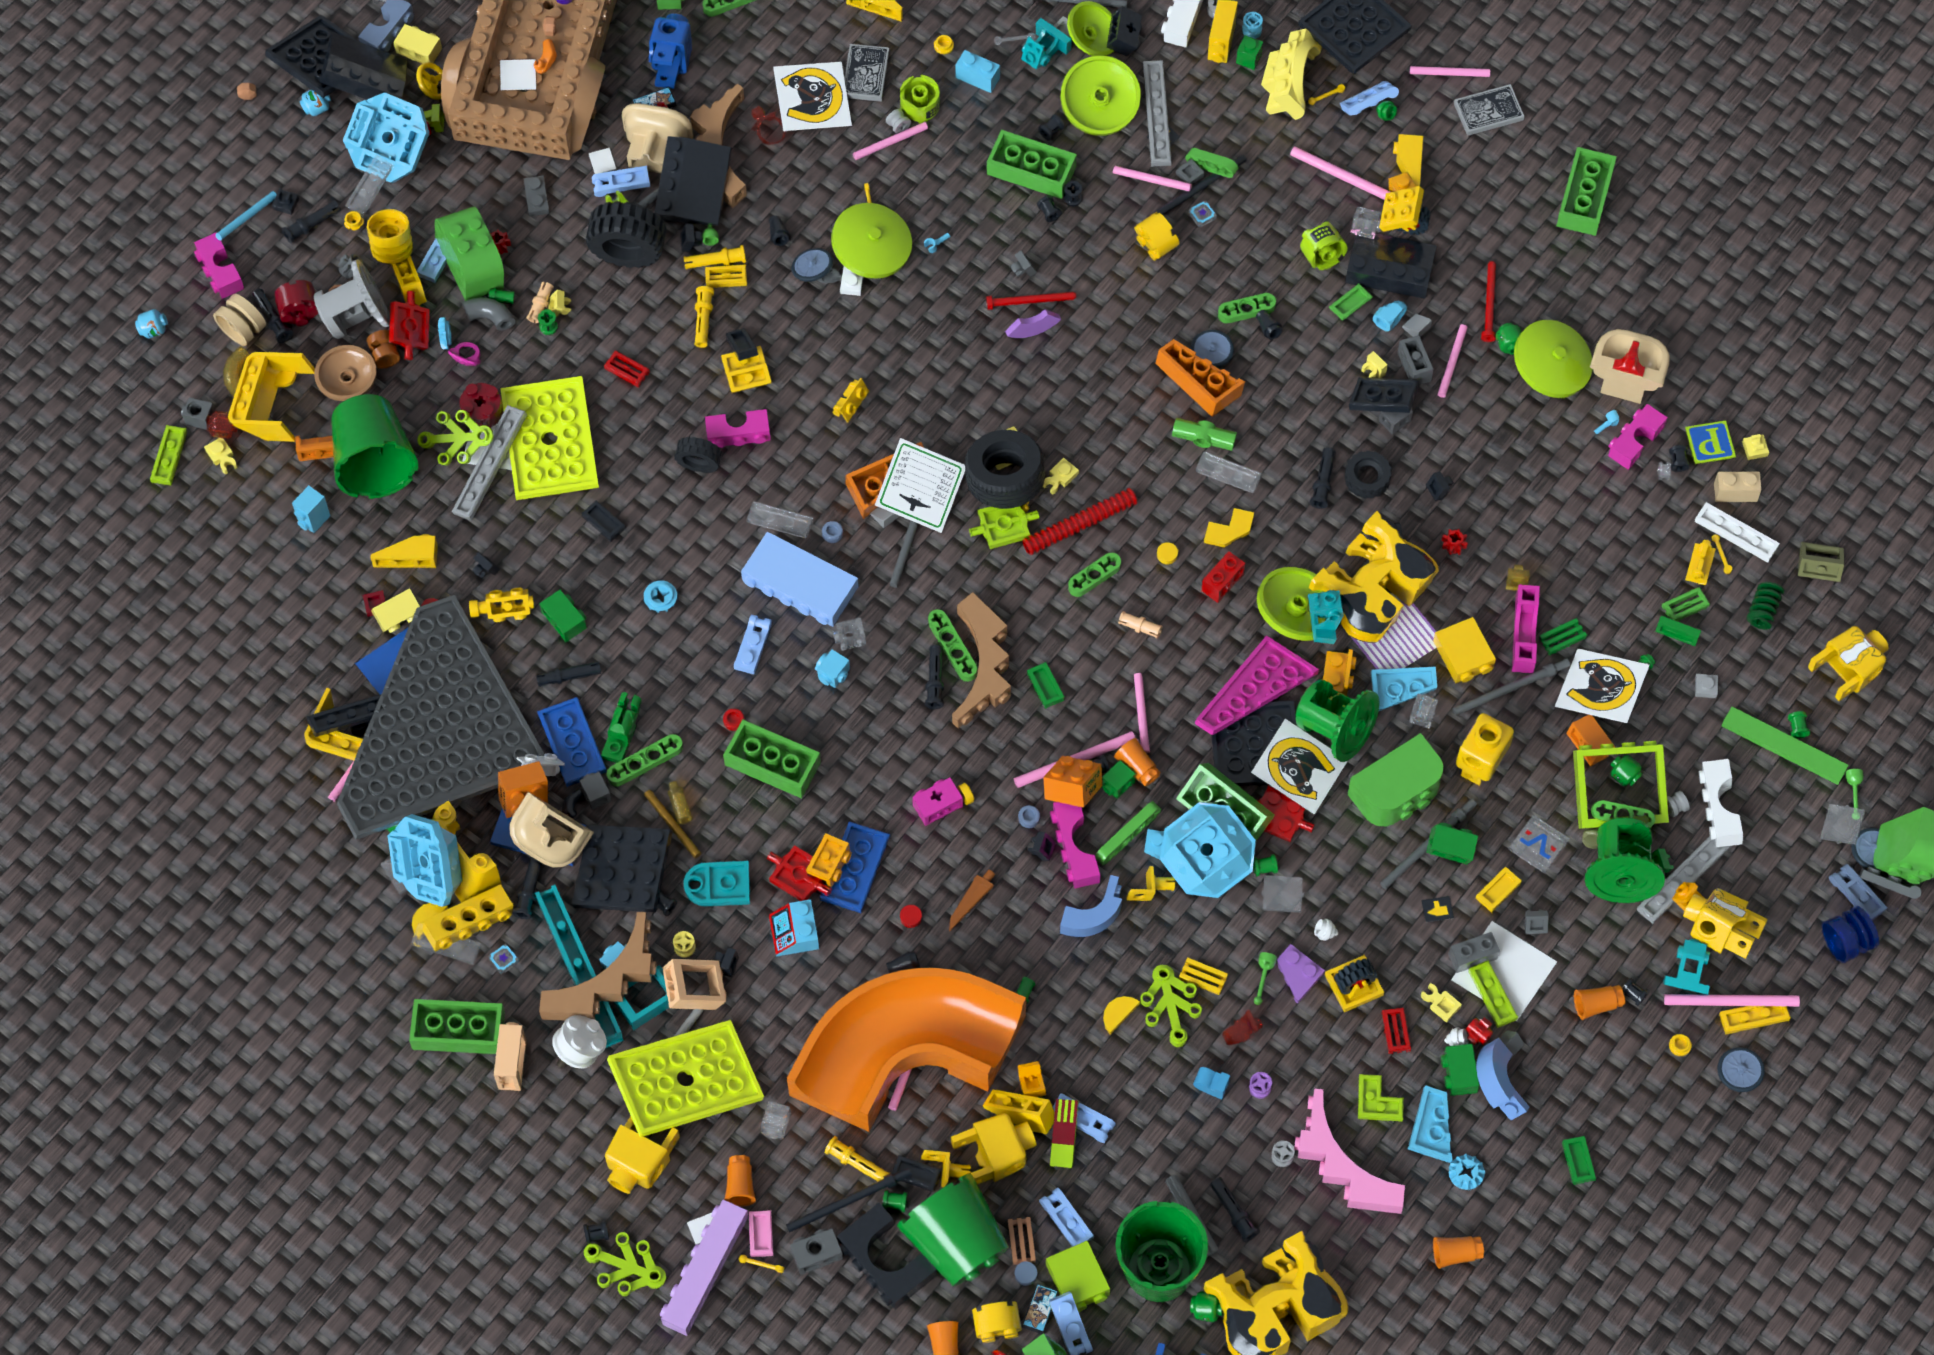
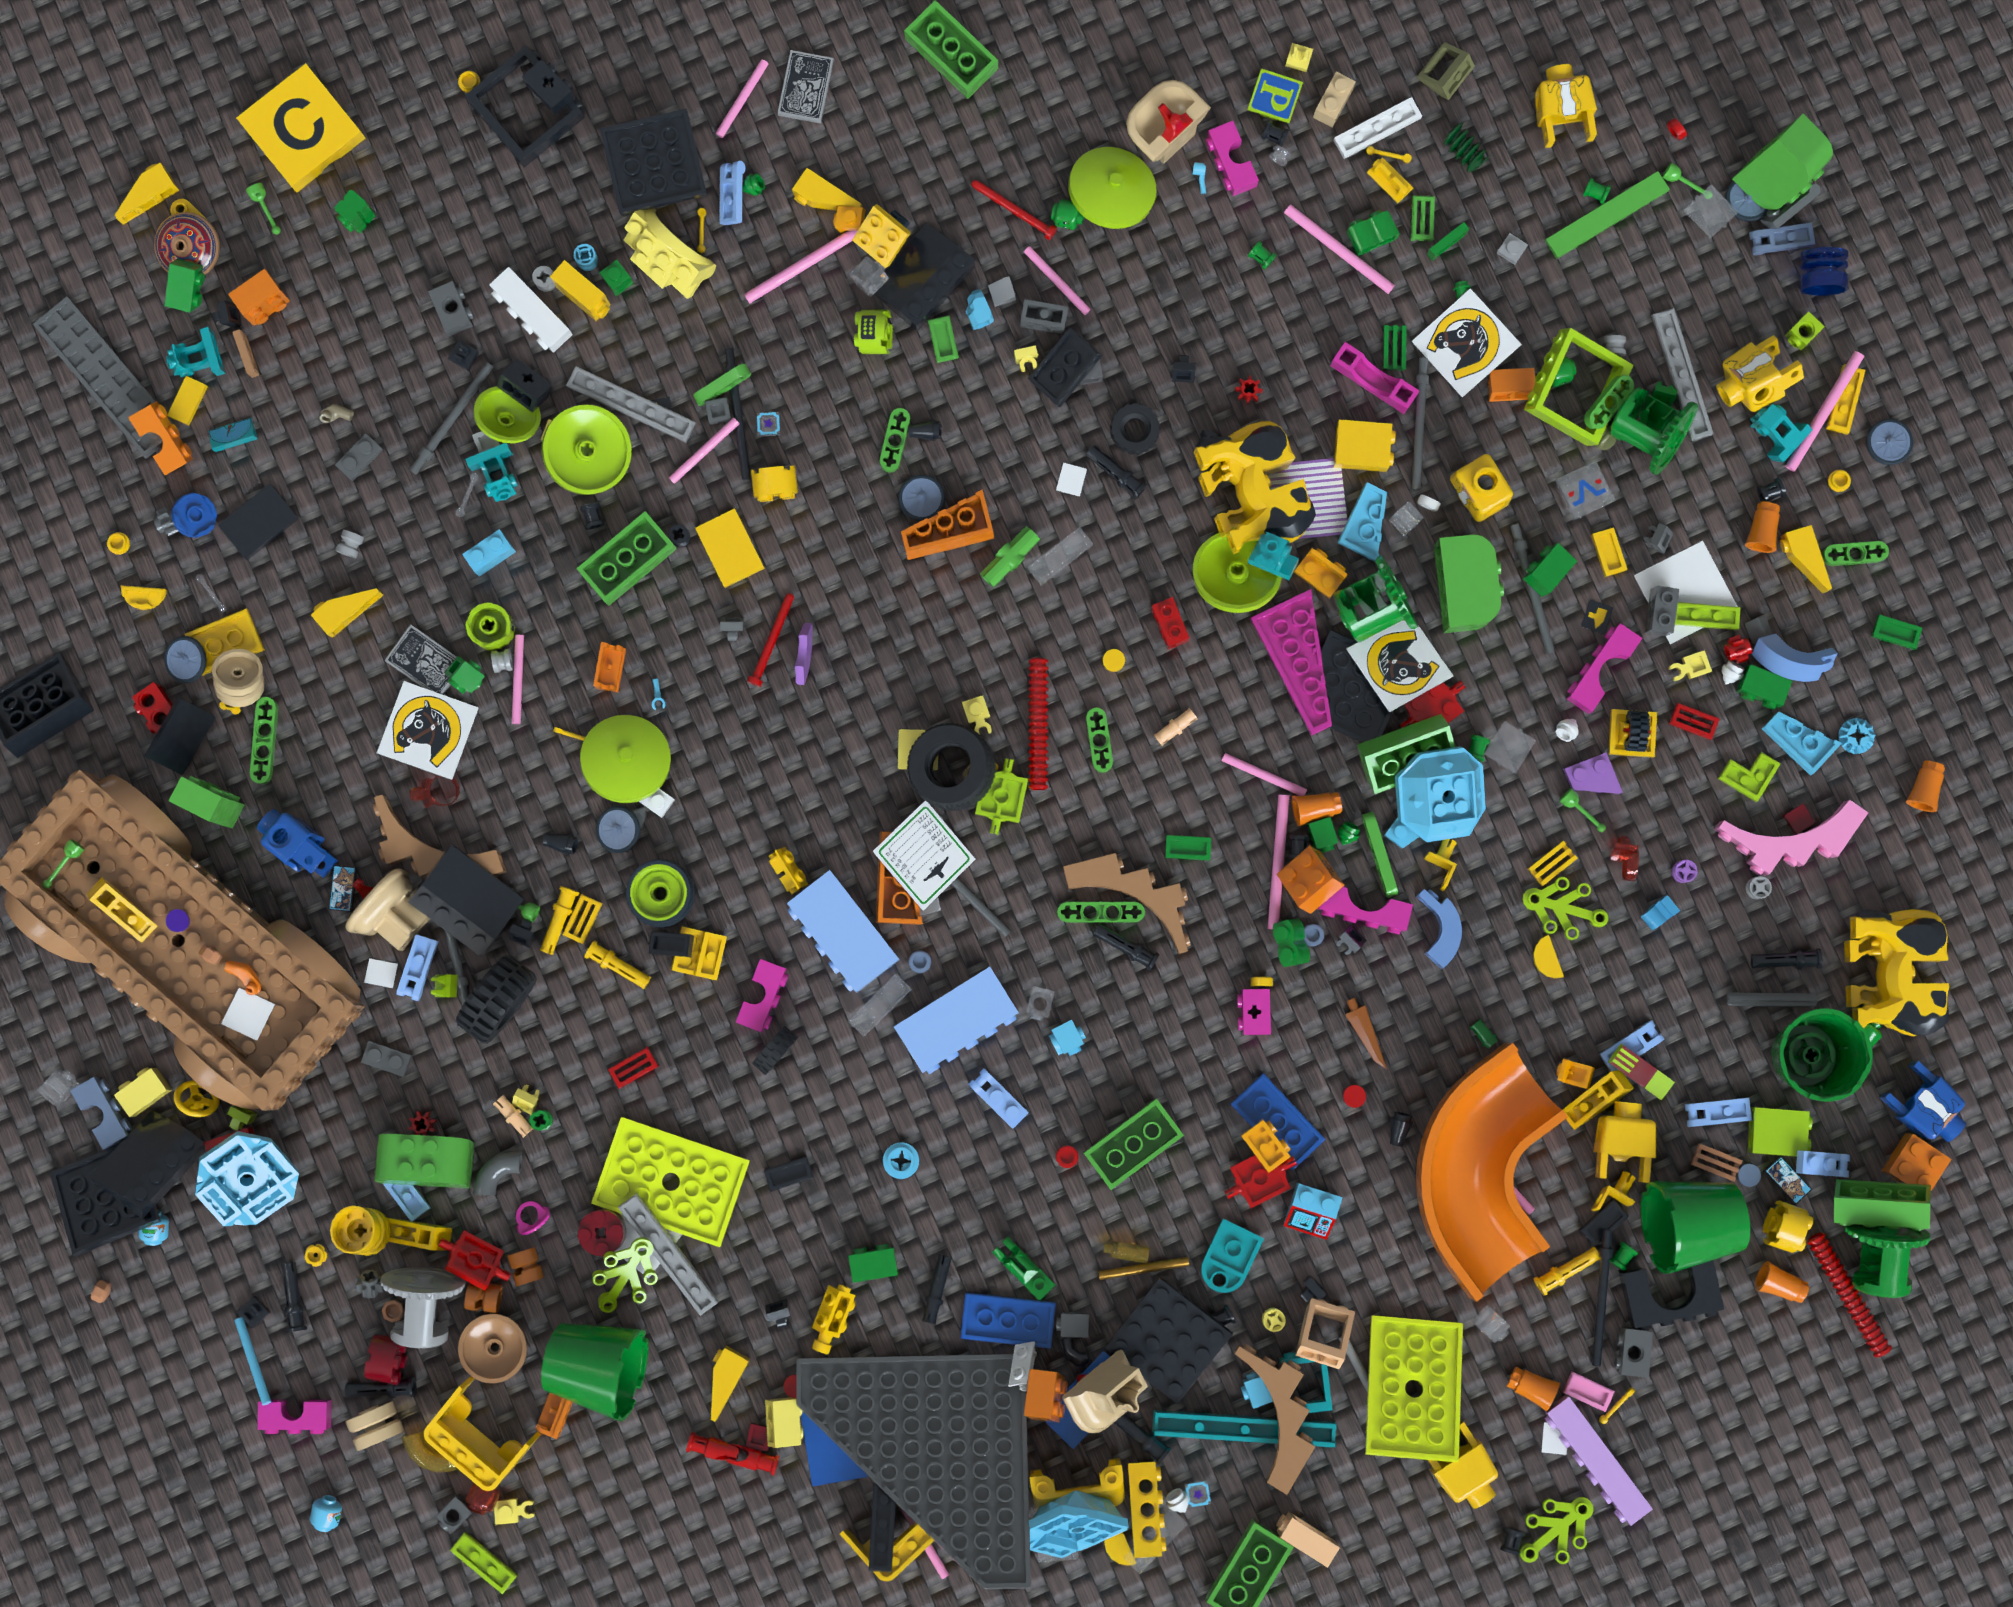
camera: 60 degrees left, 20 degrees up
medium azure brick [292,485,331,533] -> none
clear tile [345,154,394,217] -> none
medium azure gear [438,317,452,350] -> none
green pin [489,287,515,304] -> none
white wheel [553,1015,607,1068] -> none
bright green beam [607,734,683,786] -> none
yellow plate [934,35,954,54] -> none
black bush [1037,195,1062,222] -> none
yellow tile [1204,508,1254,547] -> none
clear yellow tile [1506,565,1529,590] -> none
light orange bracket [1672,882,1704,911] -> none
white arch [1699,759,1743,847] -> none
none -> brick [445,656,485,694]
none -> dark orange wheel [507,1247,545,1286]
none -> orange hinge [593,642,626,692]
none -> lime wheel [626,859,695,927]
none -> red piece [686,1432,780,1476]
none -> yellow tile [695,508,765,588]
none -> light blue brick [787,870,900,993]
none -> white sticker [1056,463,1087,496]
none -> white plate [1166,1488,1189,1513]
none -> green bush [1248,241,1277,270]
none -> green brick [1273,918,1310,967]
none -> bright pink piece [1284,204,1395,294]
none -> green plate [1338,821,1360,845]
none -> green brick [1347,210,1399,256]
none -> white tile [1417,495,1441,512]
none -> dark pink arch [1567,623,1642,714]
none -> red tile [1667,118,1687,141]
none -> yellow slope [1780,525,1832,593]
none -> dark red tile [1783,804,1816,835]
none -> lime brick [1785,311,1825,350]
none -> bright green beam [1822,541,1889,566]

